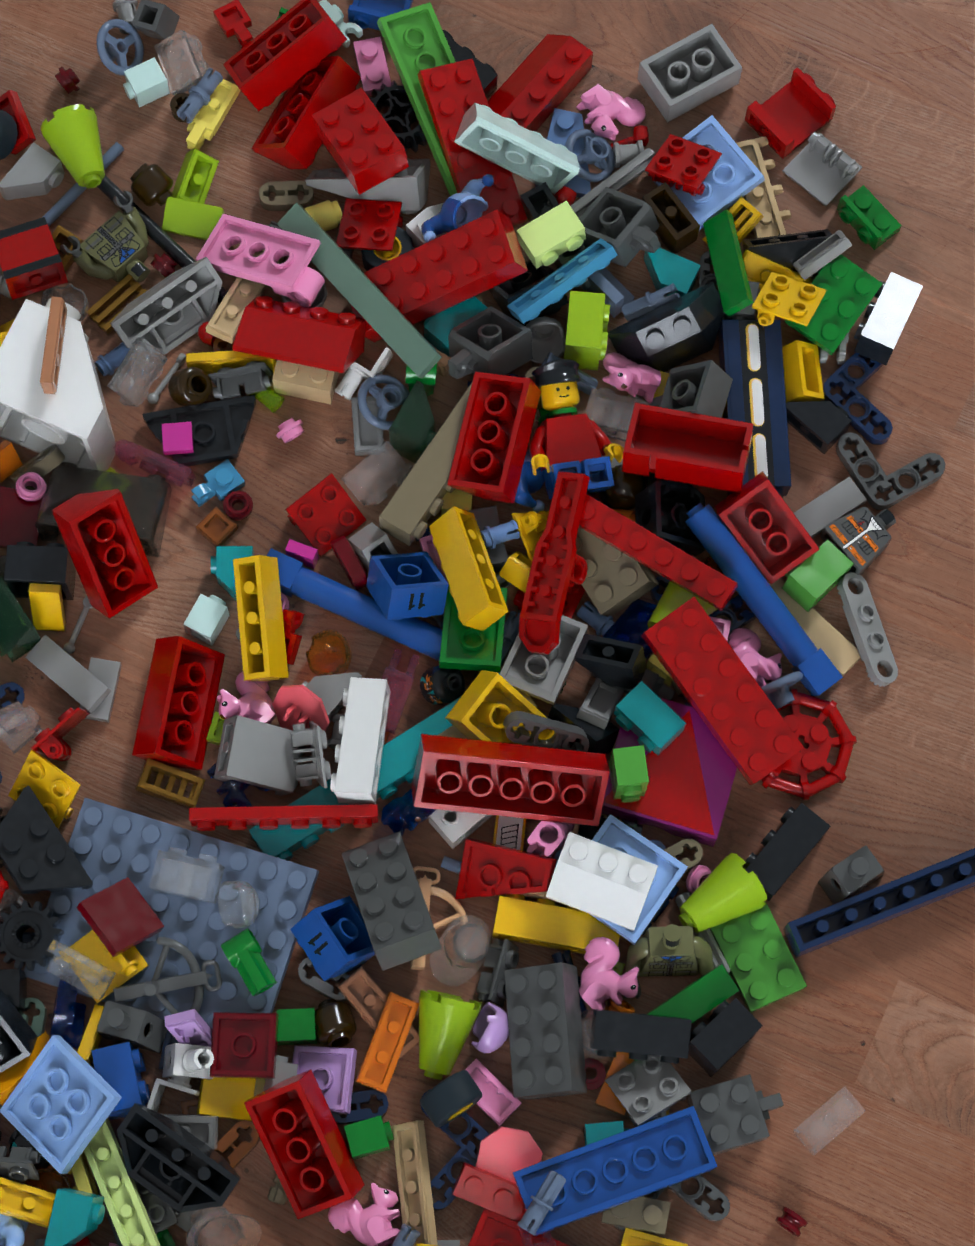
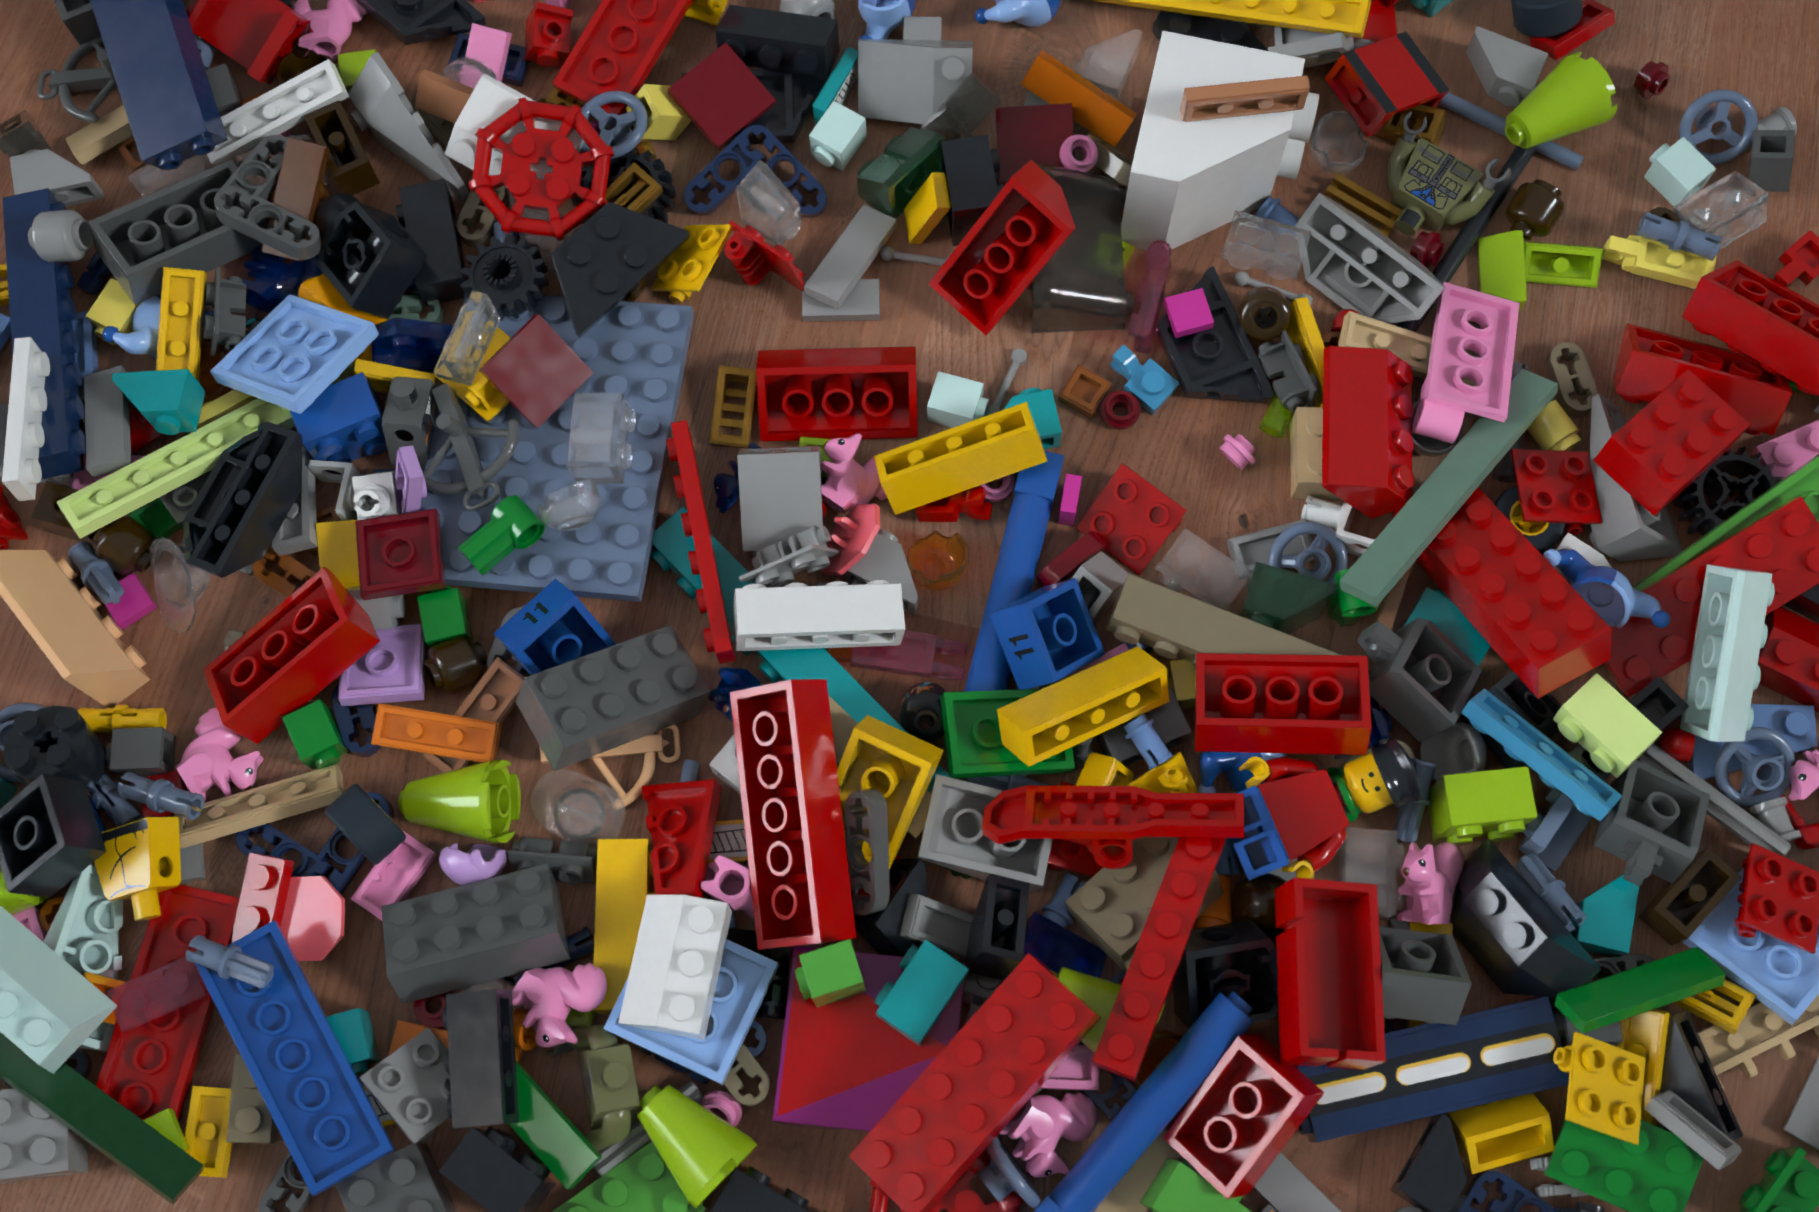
camera: 85 degrees right, 0 degrees up
none -> light grey hinge [986,348,1027,416]

